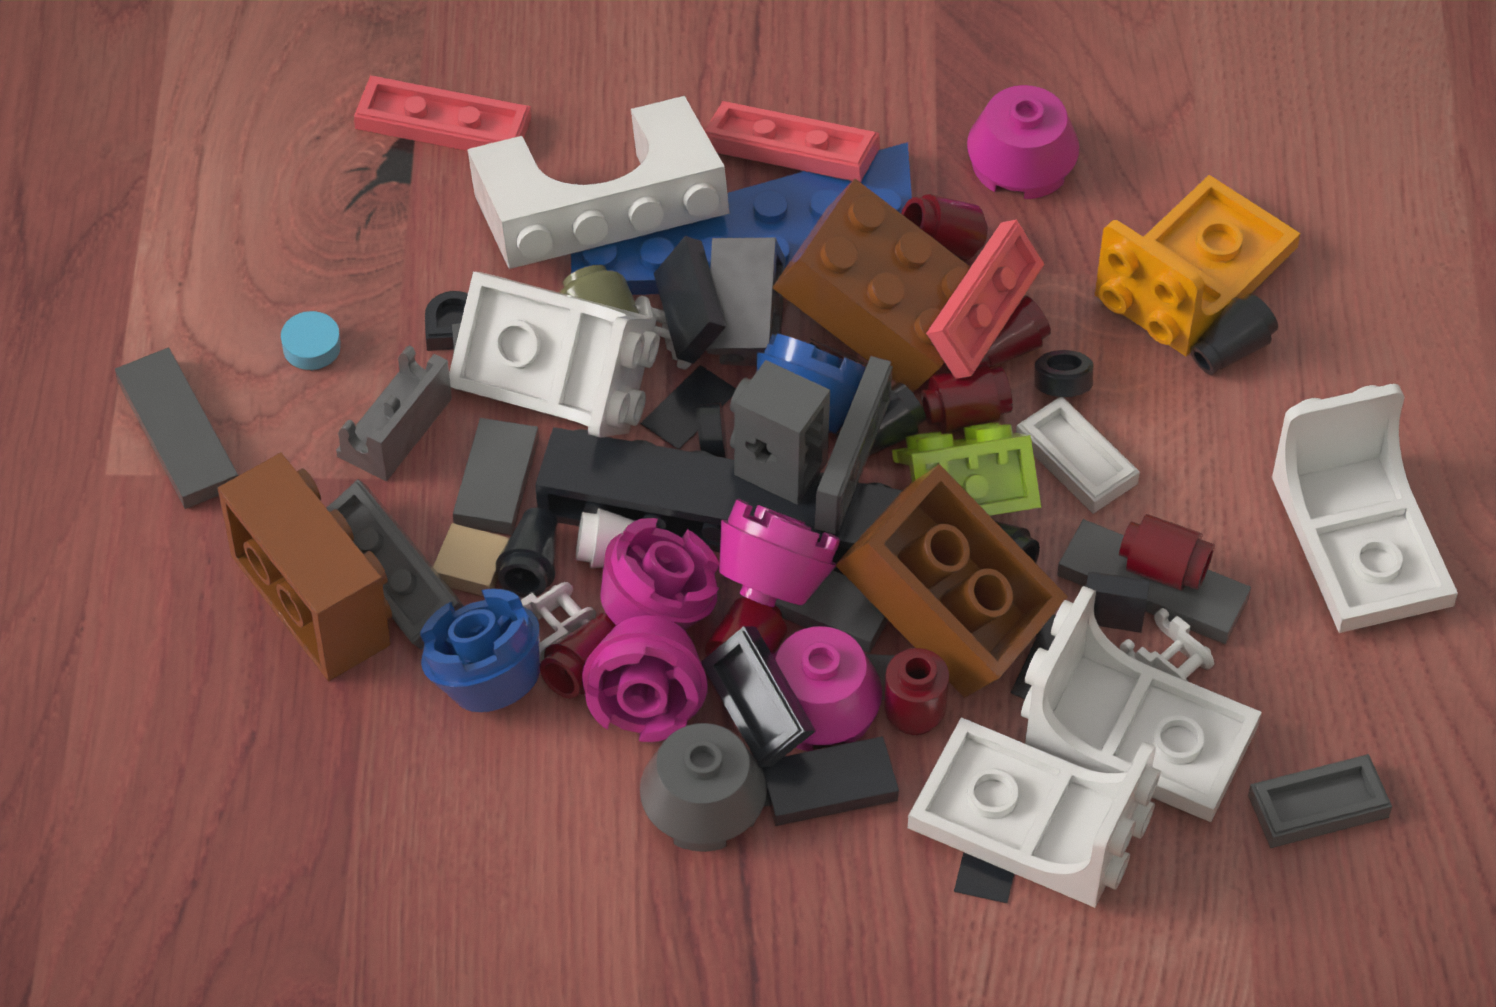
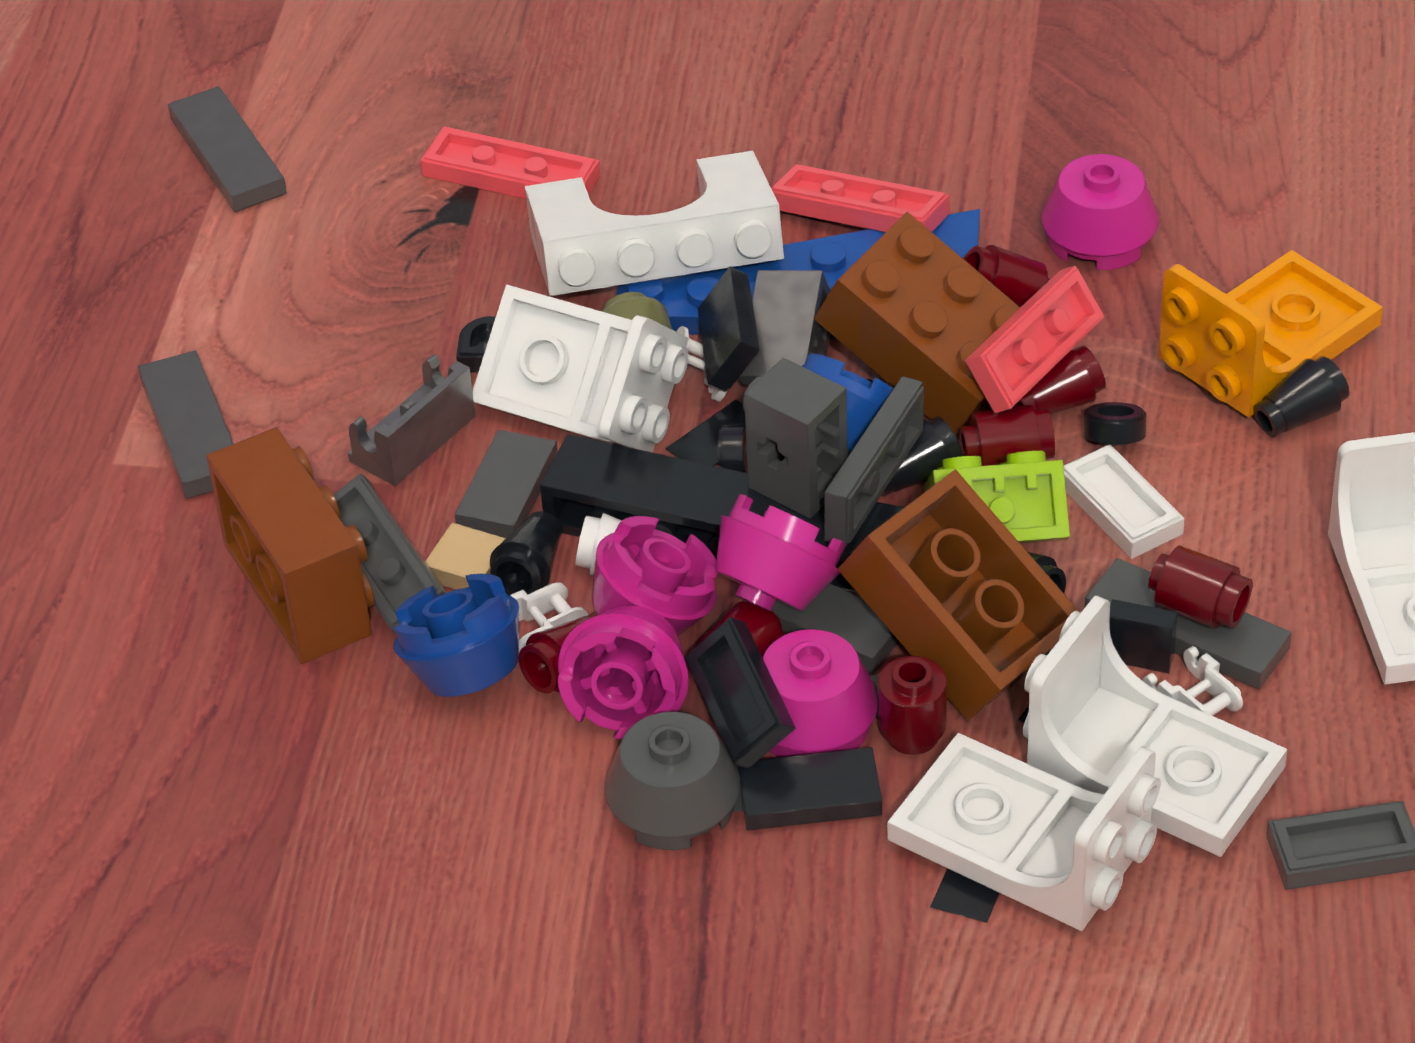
camera: 10 degrees right, 10 degrees down
medium azure tile [281,311,341,370] -> none
none -> dark grey tile [168,86,287,212]

